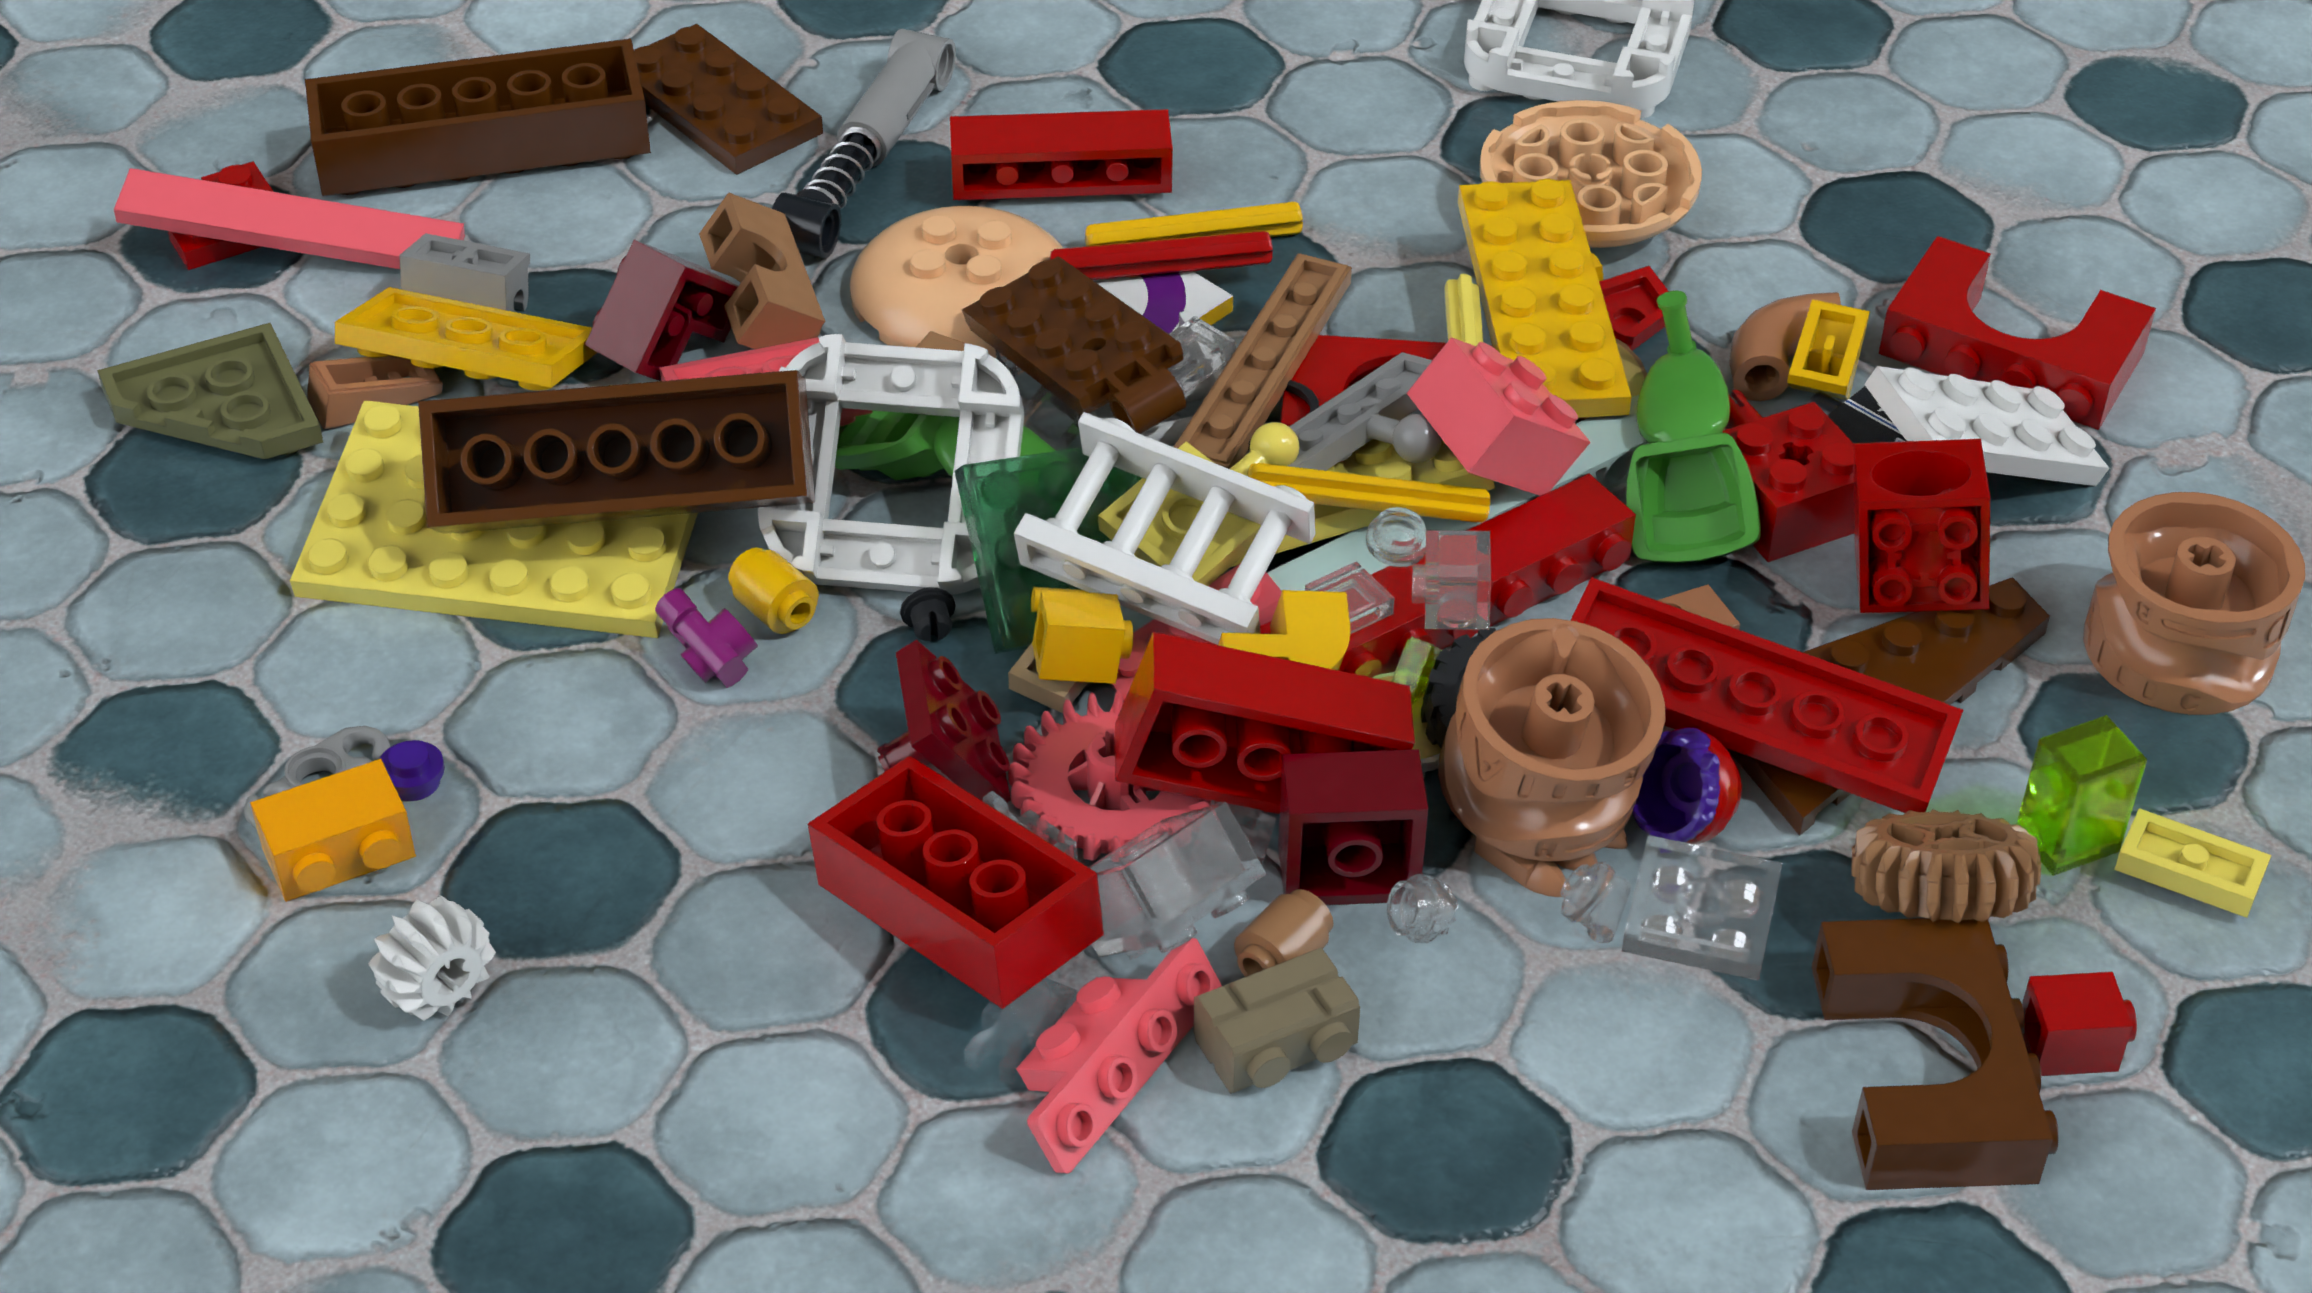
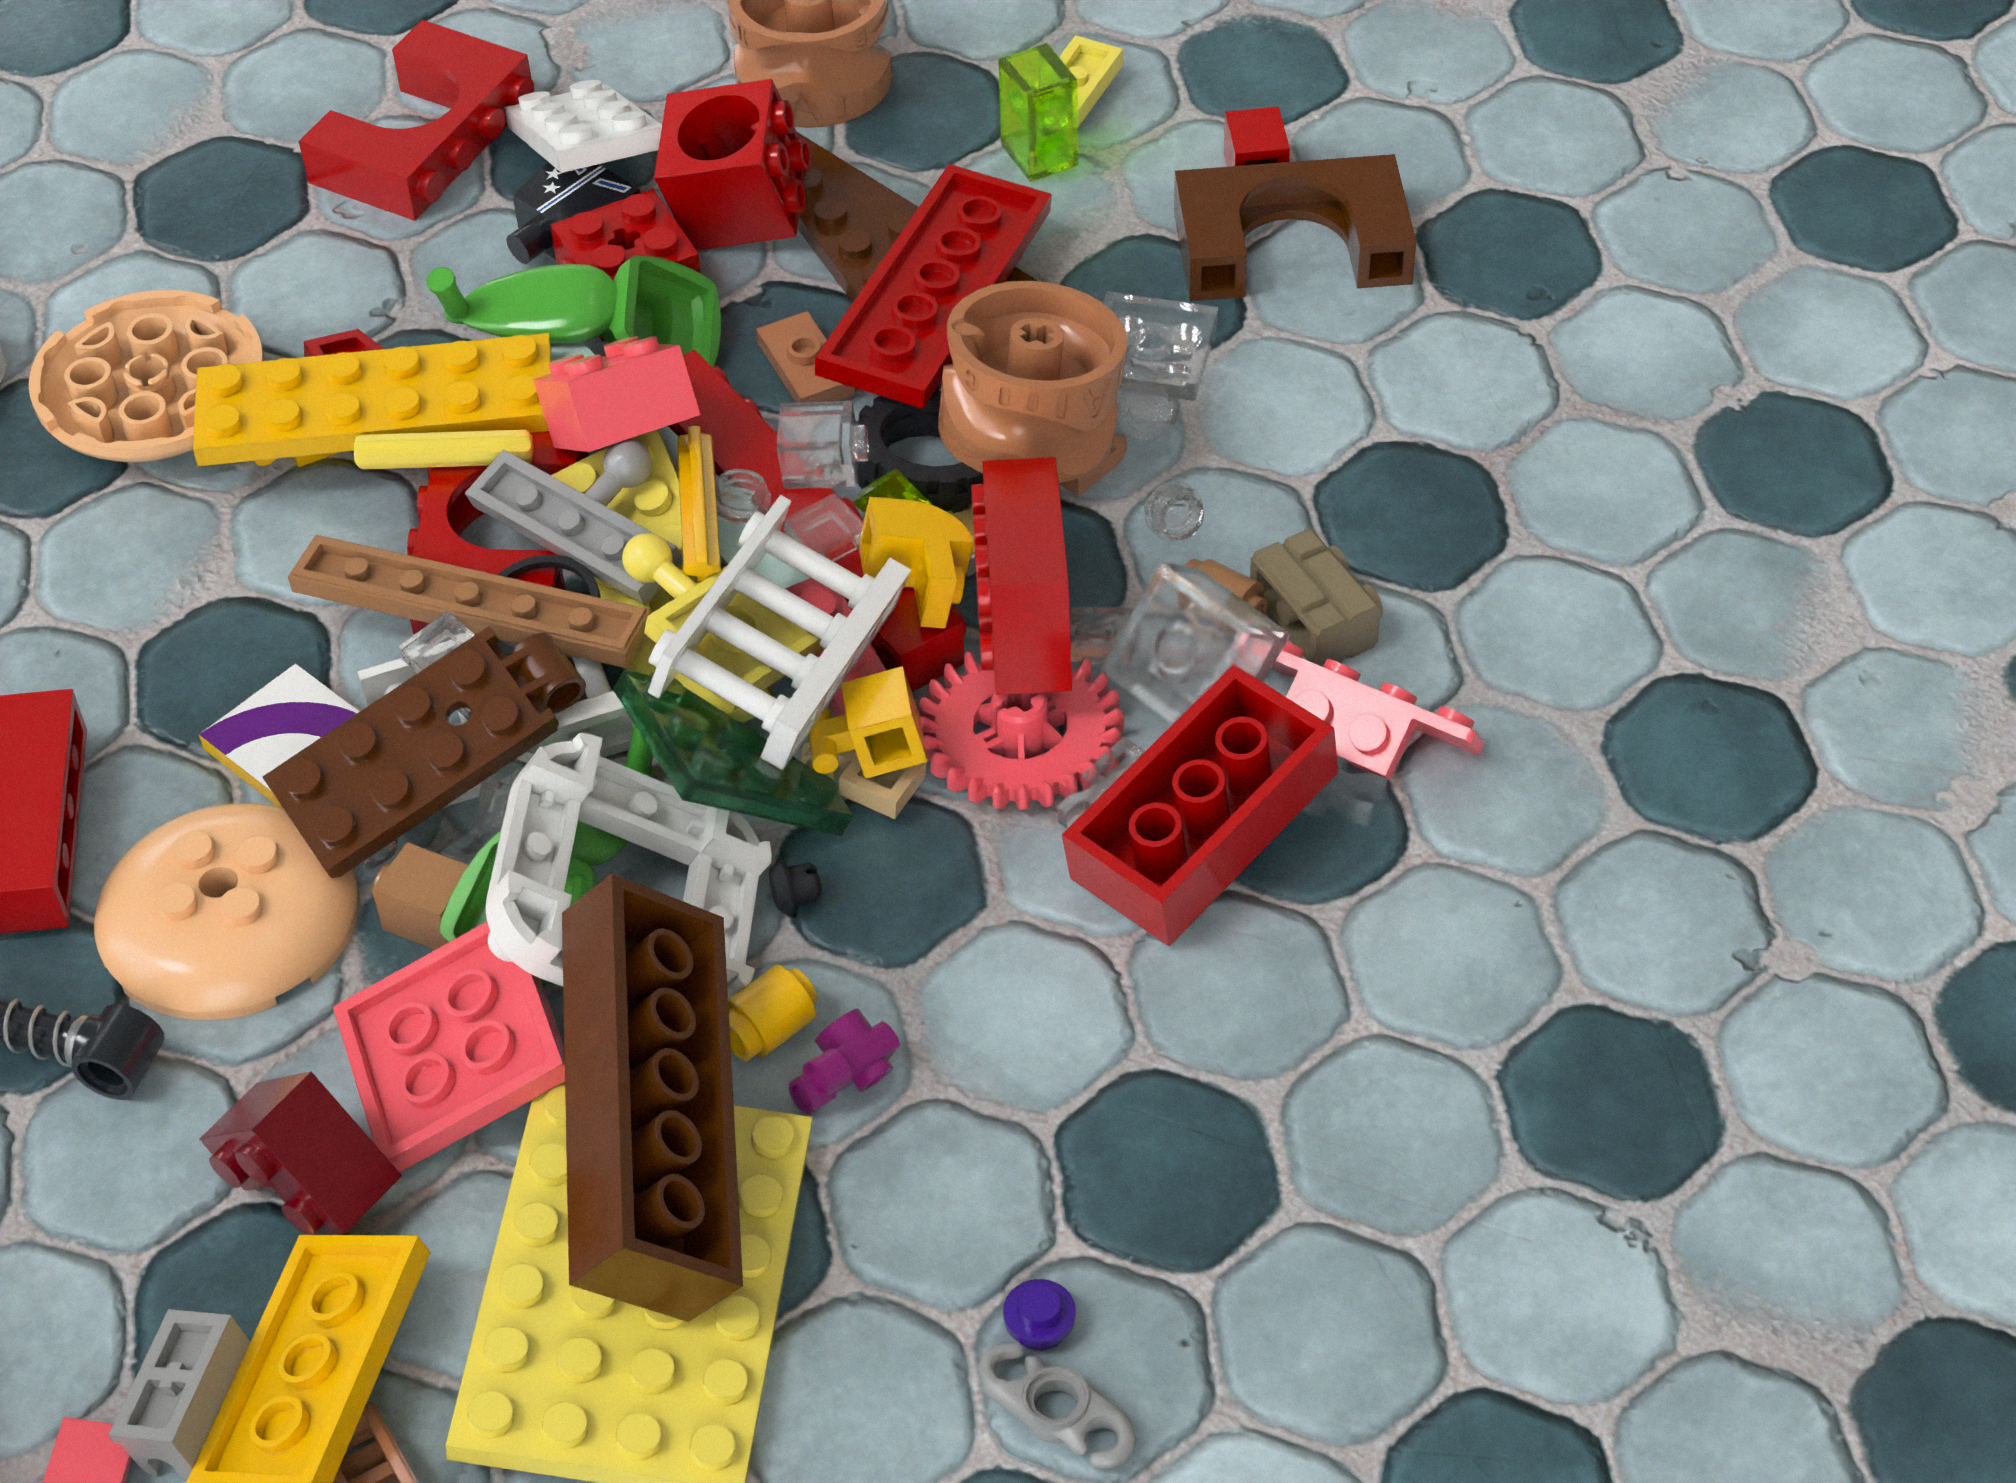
camera: 90 degrees left, 5 degrees up
light orange brick [250,759,416,902] -> none
white gear [368,895,496,1021] -> none
medium nougat arch [699,192,825,349] -> none
dark red plate [877,639,1011,809] -> none
red axle [1049,231,1273,280] -> none
yellow axle [1085,201,1303,246] -> none
dark red brick [1278,749,1428,905] -> none
nougat cylinder [1729,292,1841,401] -> none
yellow slope [1787,299,1870,400] -> none
medium nougat gear [1851,809,2041,923] -> none

